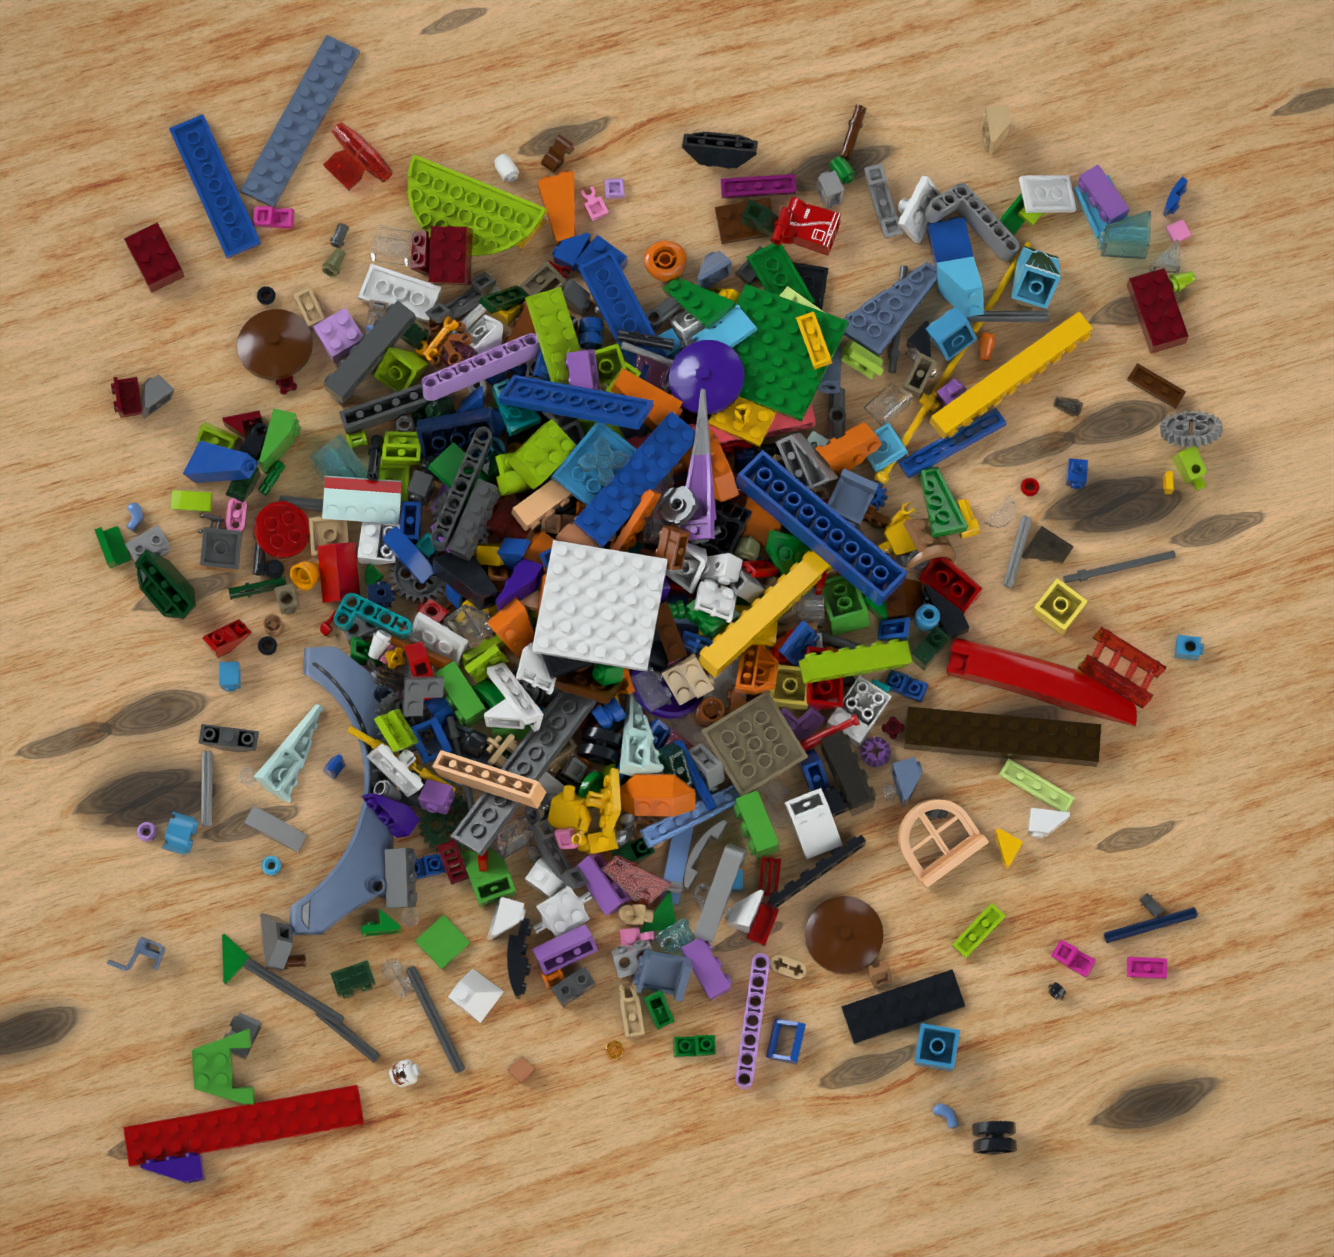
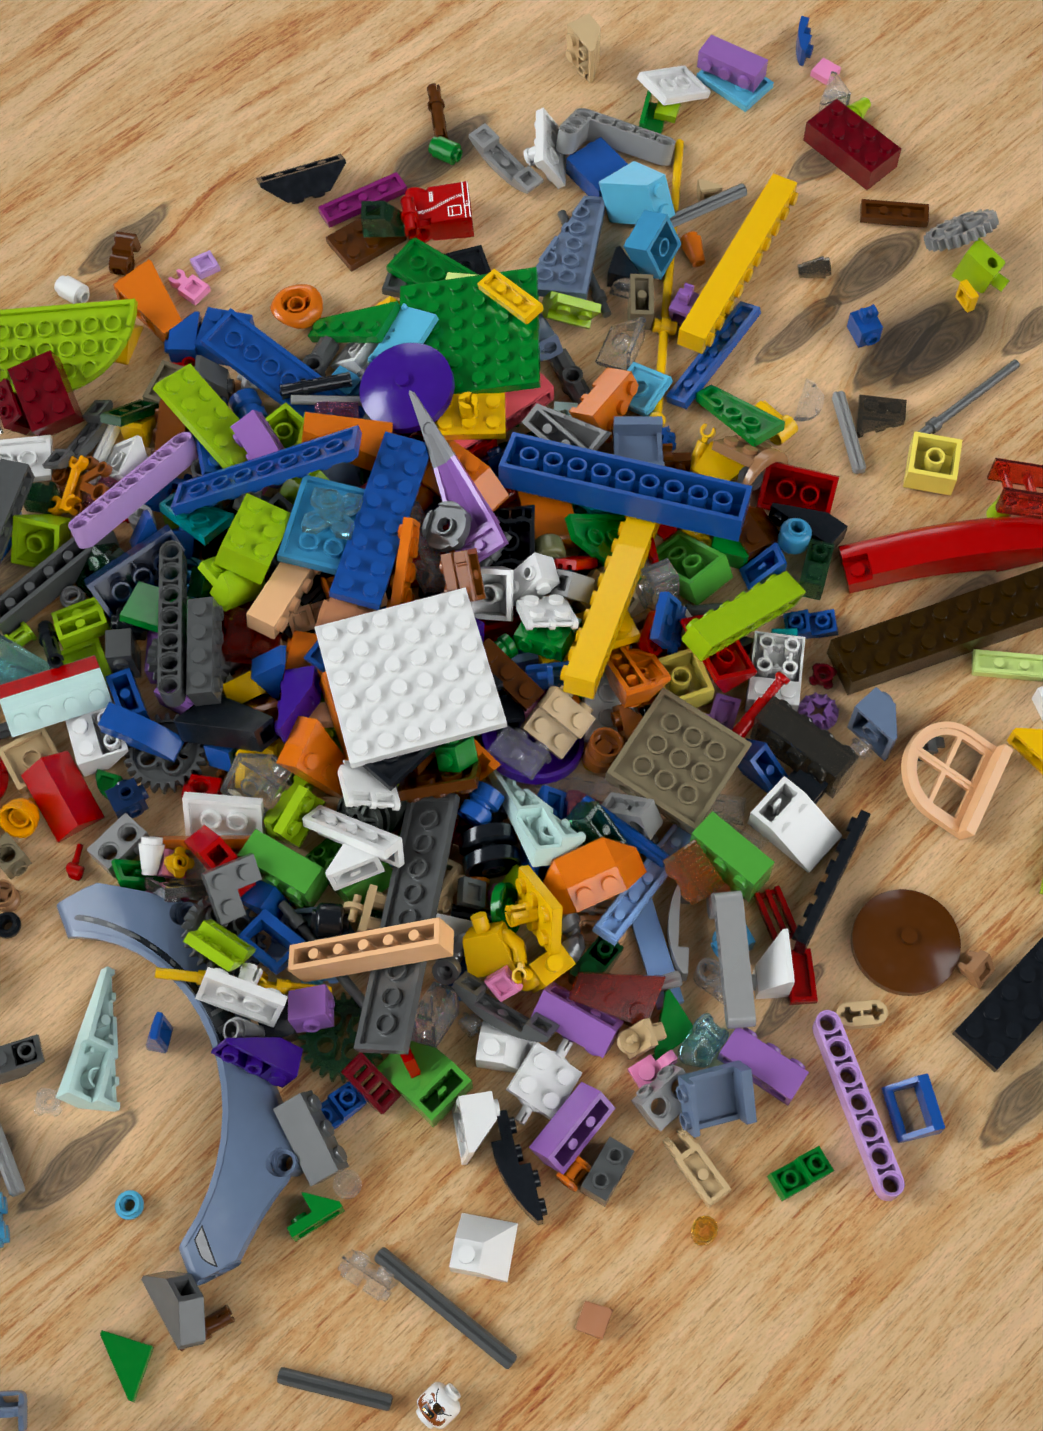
camera: 25 degrees left, 10 degrees down
light grey slope [244,806,307,852] -> none
dark grey axle [244,958,344,1026] -> none
clear green brick [330,960,376,999] -> none
teal beam [334,593,413,639] -> none
teal tile [415,532,440,559] -> none
bright green tile [415,914,470,970] -> none
green slope [472,679,506,708] -> none
green slope [643,990,675,1030] -> none
sand blue slope [697,250,732,289] -> none
light grey brick [817,171,844,209] -> none
medium azure slope [1011,246,1061,309] -> none
red plate [1020,478,1040,497] -> none
clear light blue slope [1097,211,1151,259] -> none
none -> clear orange brick [662,839,725,906]

